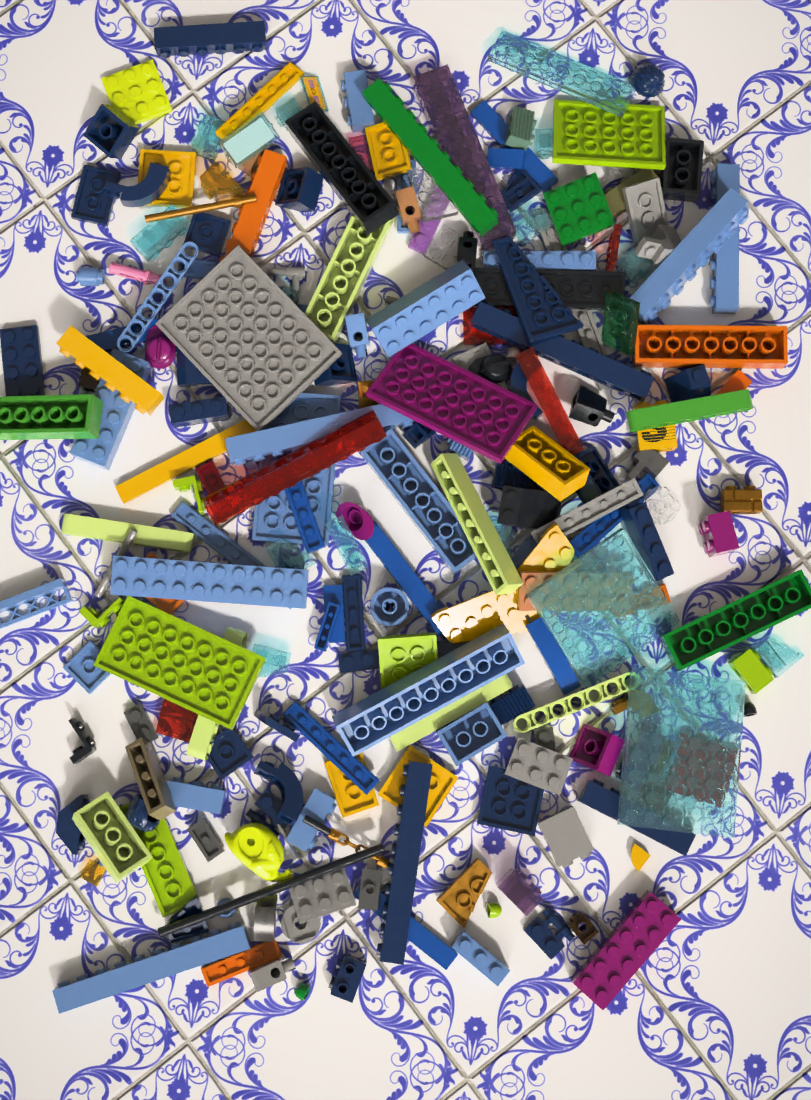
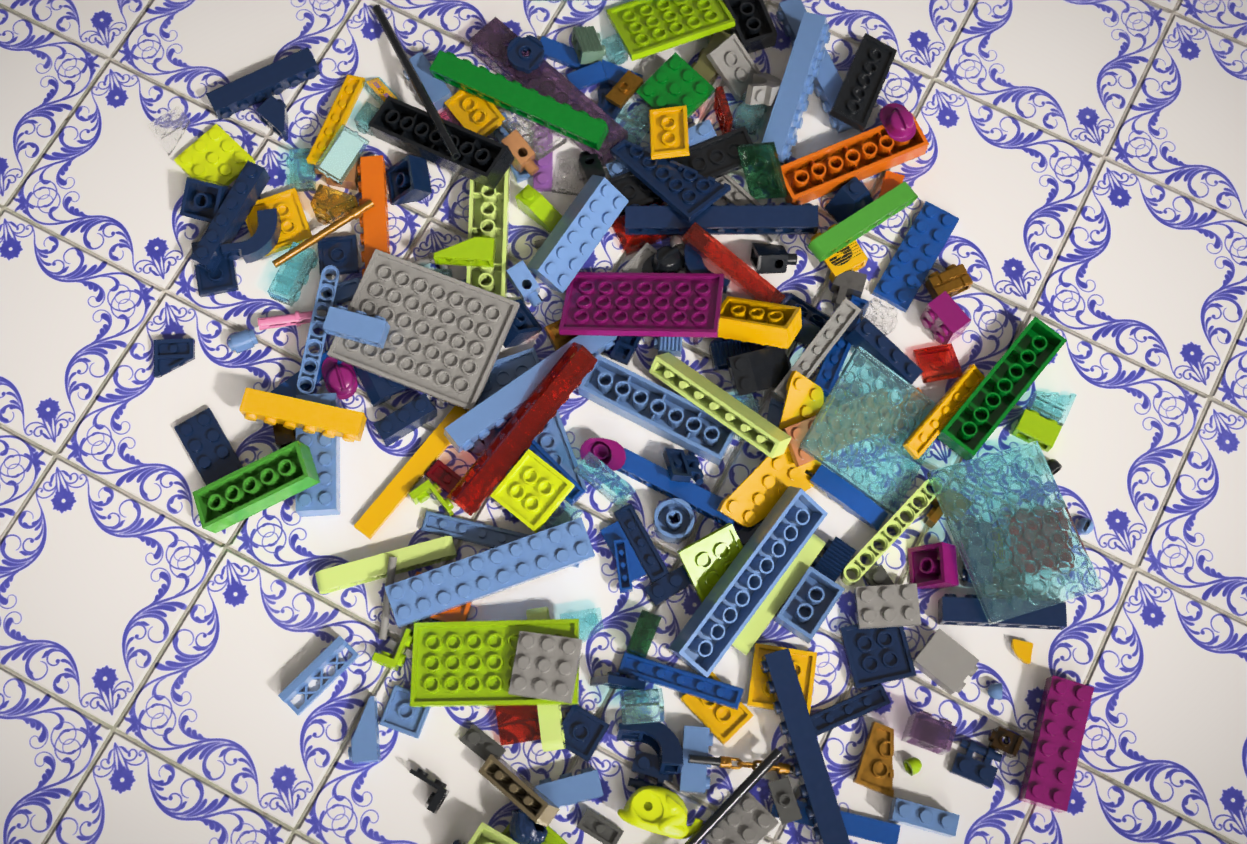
camera: 25 degrees left, 10 degrees down
none -> clear wing [147,105,191,156]
none -> dark blue wing [154,338,195,378]
none -> dark blue brick [190,161,270,274]
none -> dark blue slope [256,95,288,142]
none -> medium blue brick [323,305,390,349]
none -> medium blue slope [348,696,381,765]
none -> black piece [372,5,461,160]
none -> lime slope [433,235,496,267]
none -> neon yellow plate [490,449,575,533]
none -> dark blue plate [507,35,545,74]
none -> light grey plate [508,631,583,704]
none -> lime slope [515,184,562,233]
none -> pearl gold plate [605,70,644,109]
none -> clear light blue slope [619,688,665,725]
none -> clear green brick [627,609,662,658]
none -> yellow tile [649,105,690,160]
none -> dark blue plate [663,448,704,485]
none -> dark blue tile [810,684,891,736]
none -> black plate [829,33,897,132]
none -> blue plate [872,201,960,313]
none -> magenta piece [879,103,916,142]
none -> yellow tile [902,364,985,460]
none -> clear red tile [913,343,962,383]
none -> medium blue hinge [987,683,1002,700]
none -> medium blue hinge [1076,518,1094,535]

